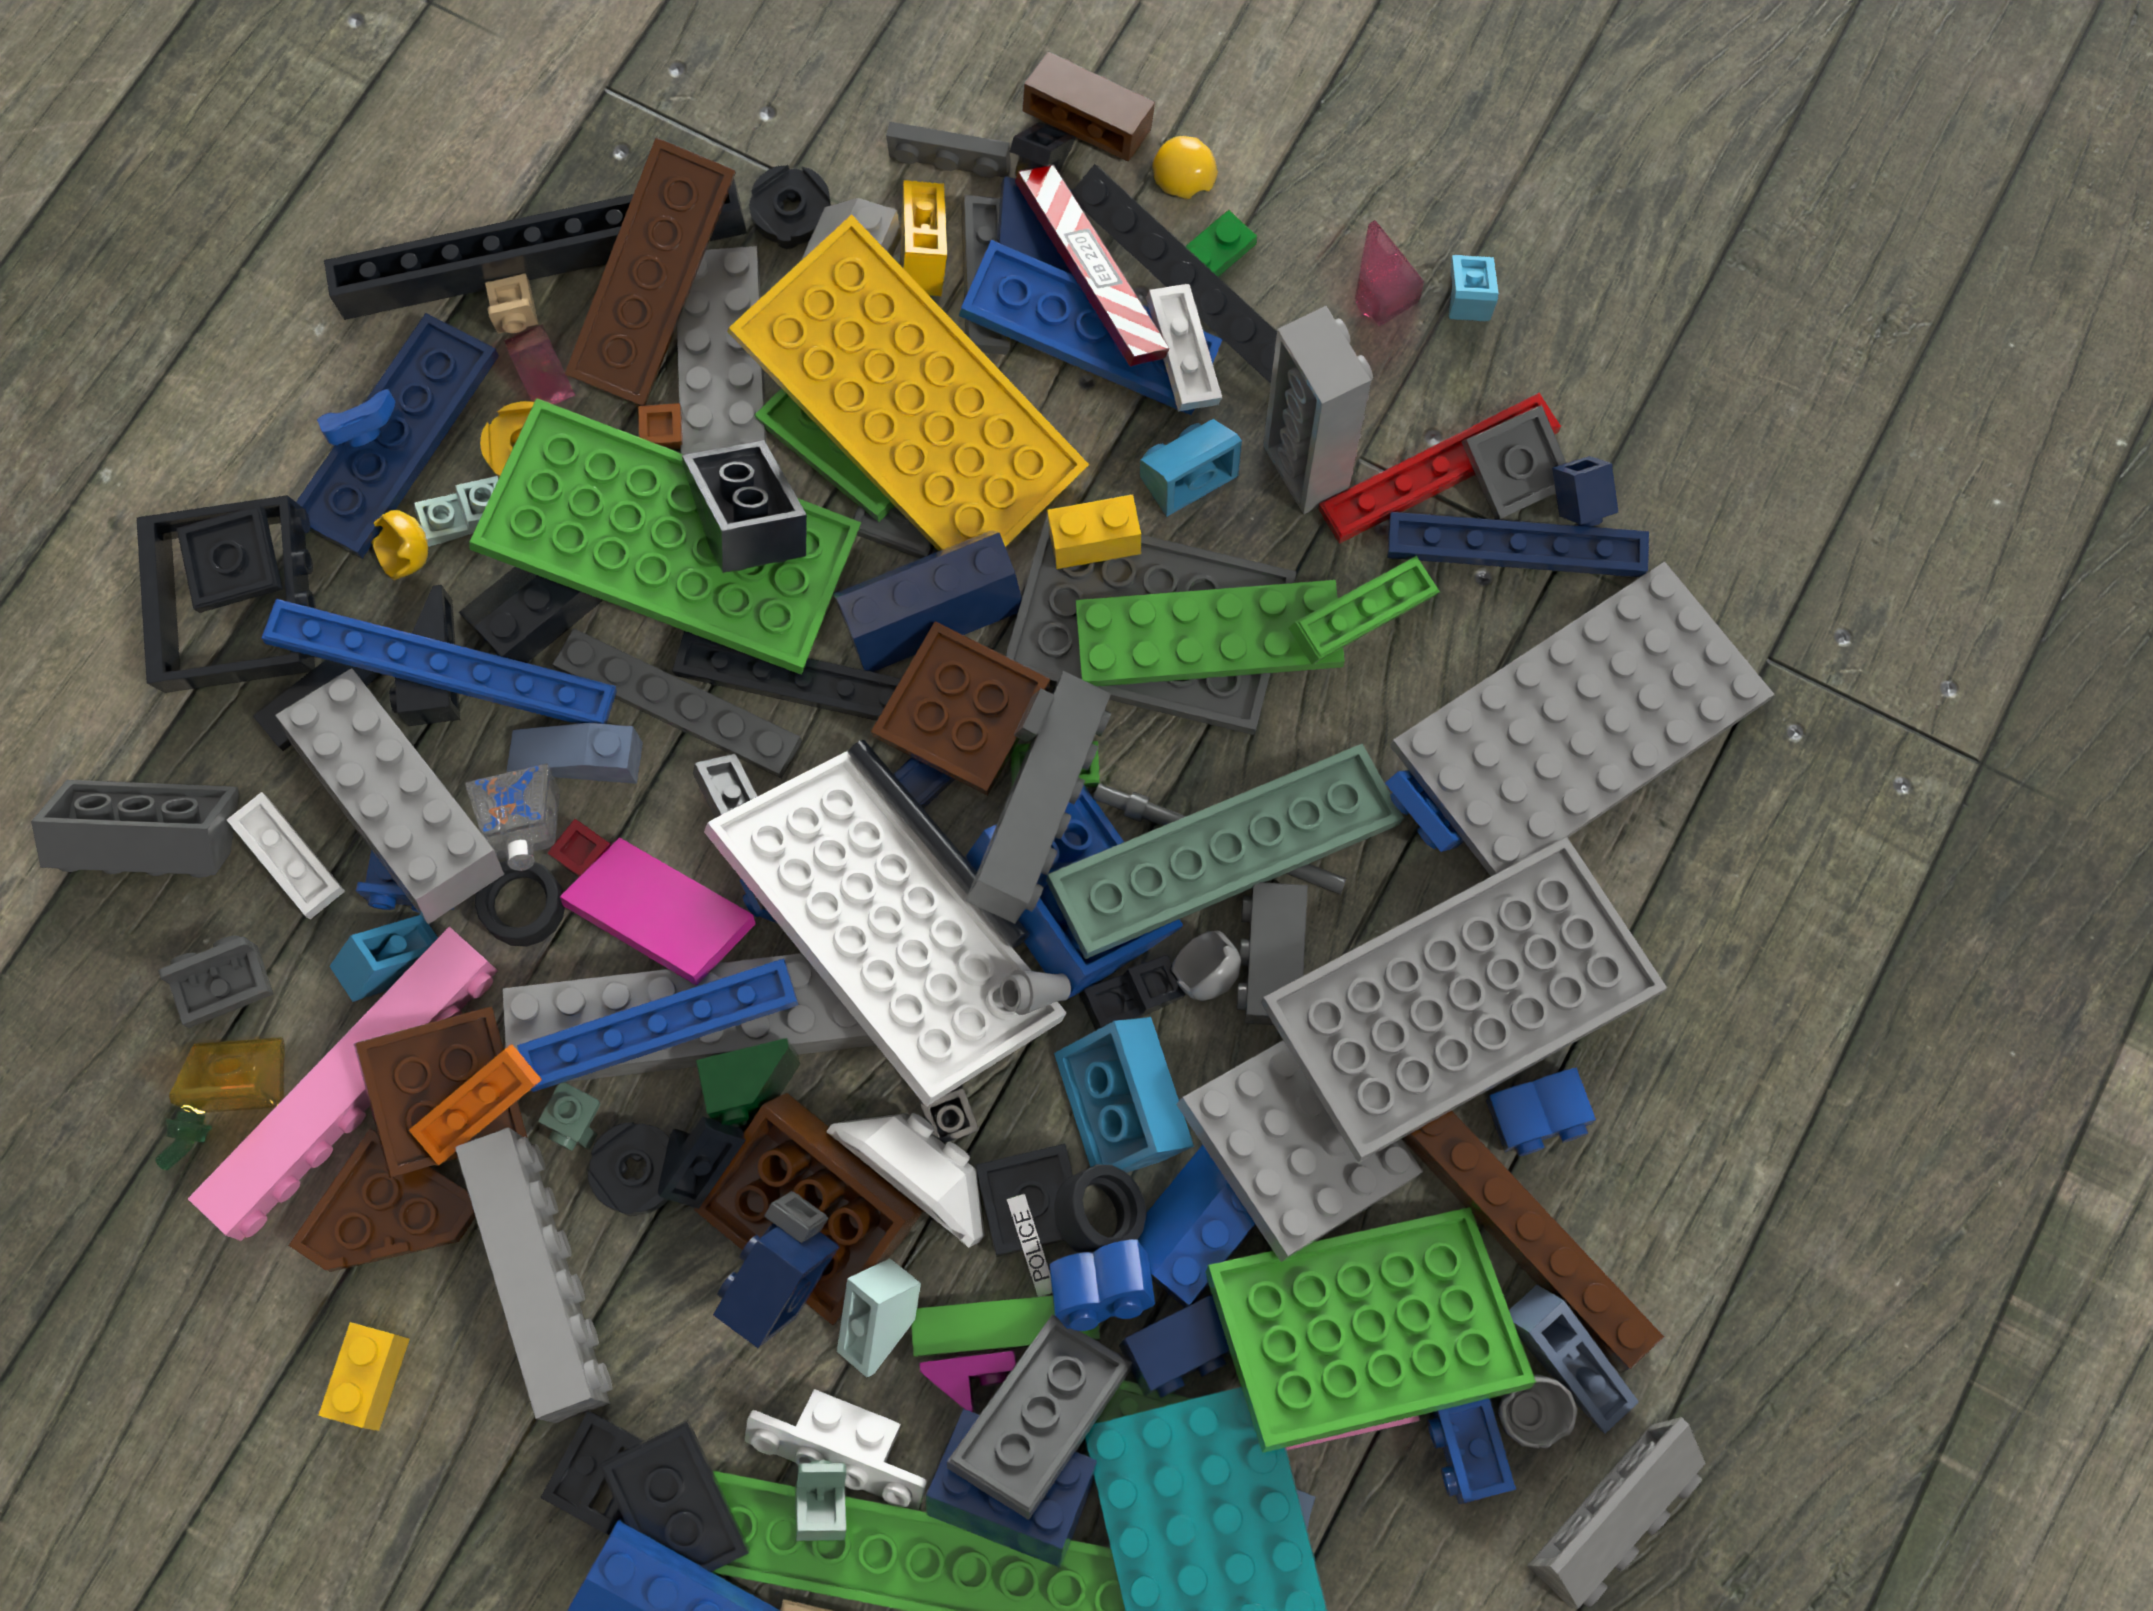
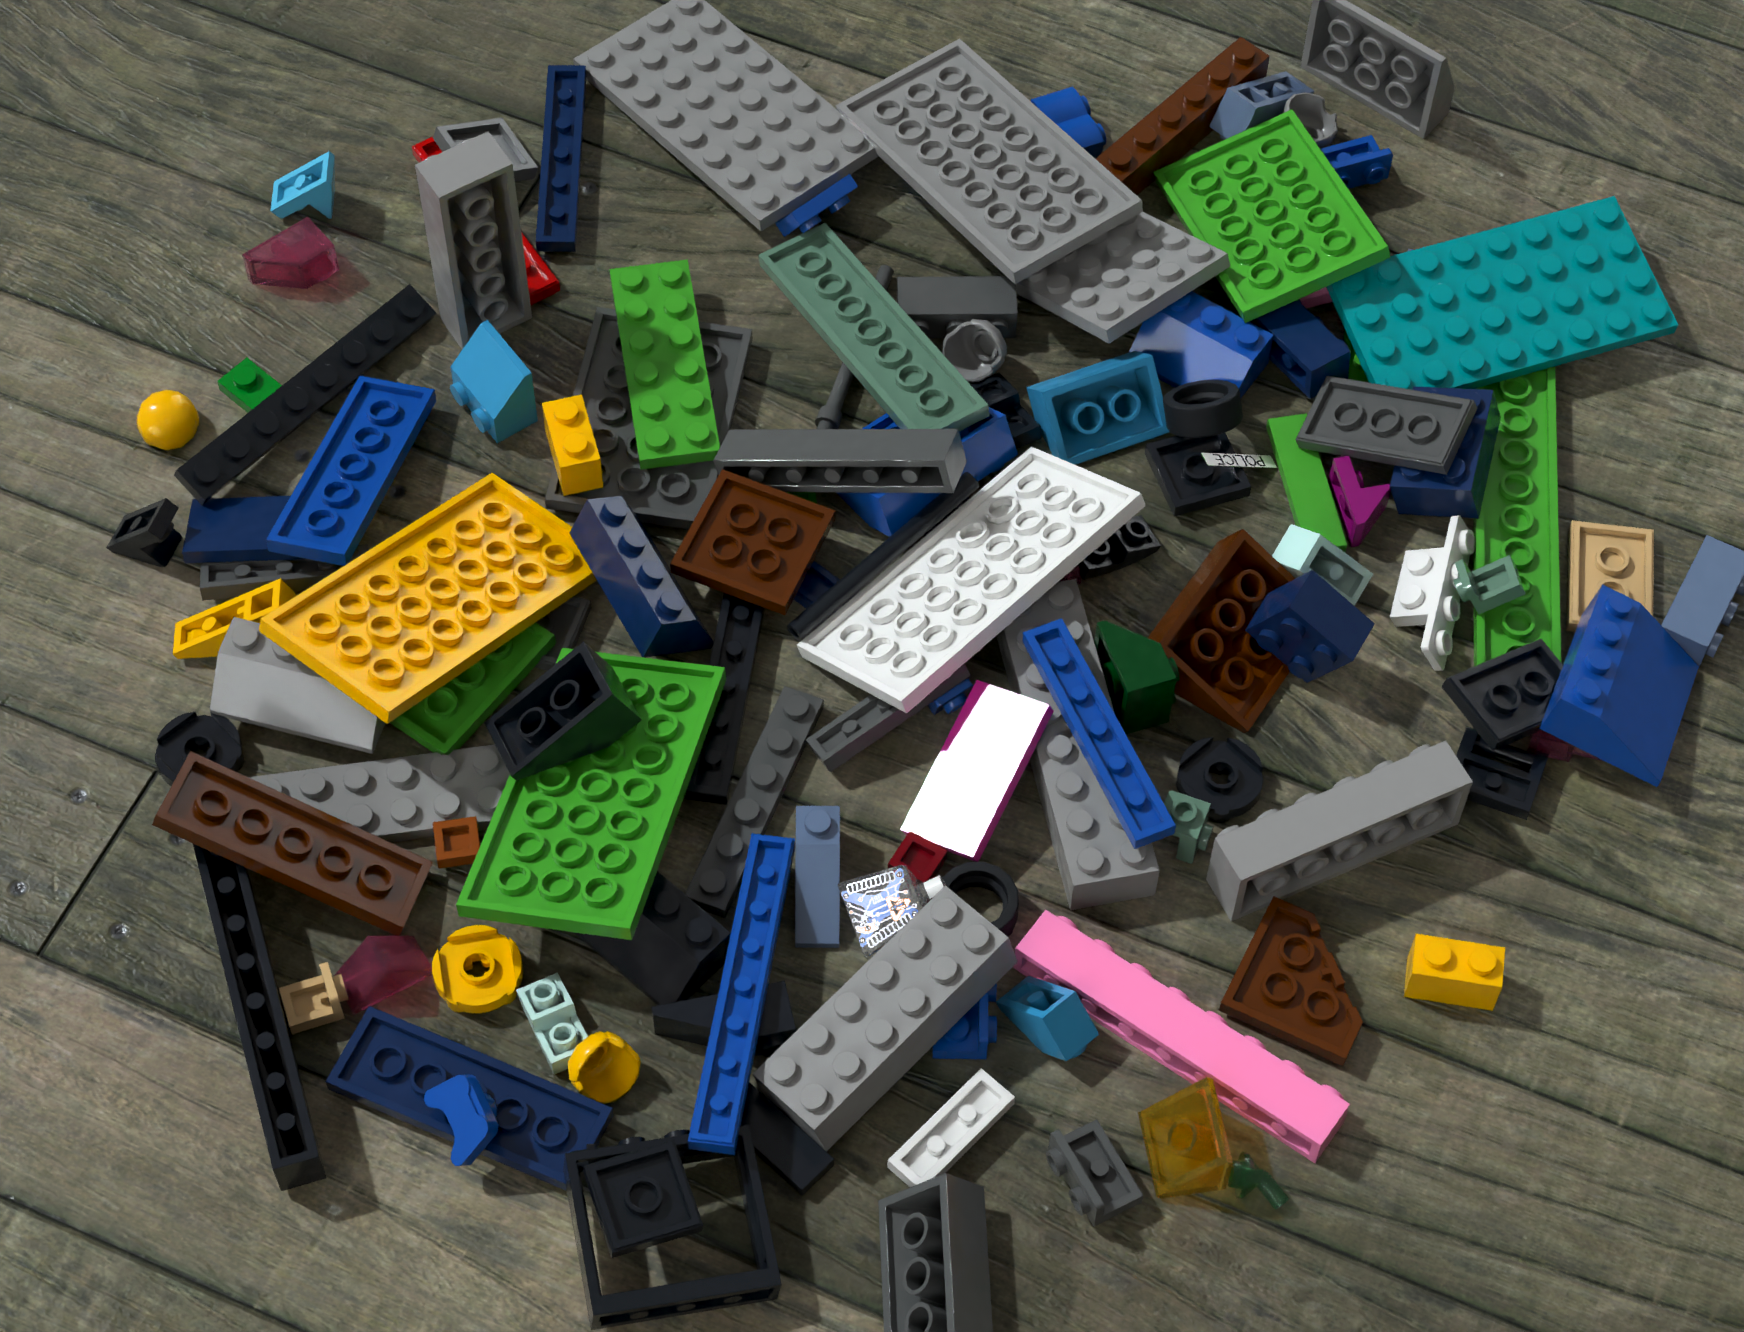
camera: 100 degrees left, 15 degrees down
reddish brown plate [354,1006,528,1178] -> none
orange plate [409,1044,542,1166] -> none
black slope [657,1116,746,1209] -> none
dark grey tile [764,1191,828,1243] -> none
white wedge [826,1113,985,1248] -> none
dark grey plate [886,122,1011,178] -> none
light grey cone [1000,969,1071,1015] -> none
dark grey tile [1014,689,1055,742] -> none
tile [1015,165,1170,366] -> none
brick [1022,52,1155,162] -> none
blue brick [1049,1240,1155,1331] -> none
white plate [1146,284,1222,411] -> none
bright green tile [1288,556,1440,665] -> none
dark blue brick [1552,456,1618,527] -> none

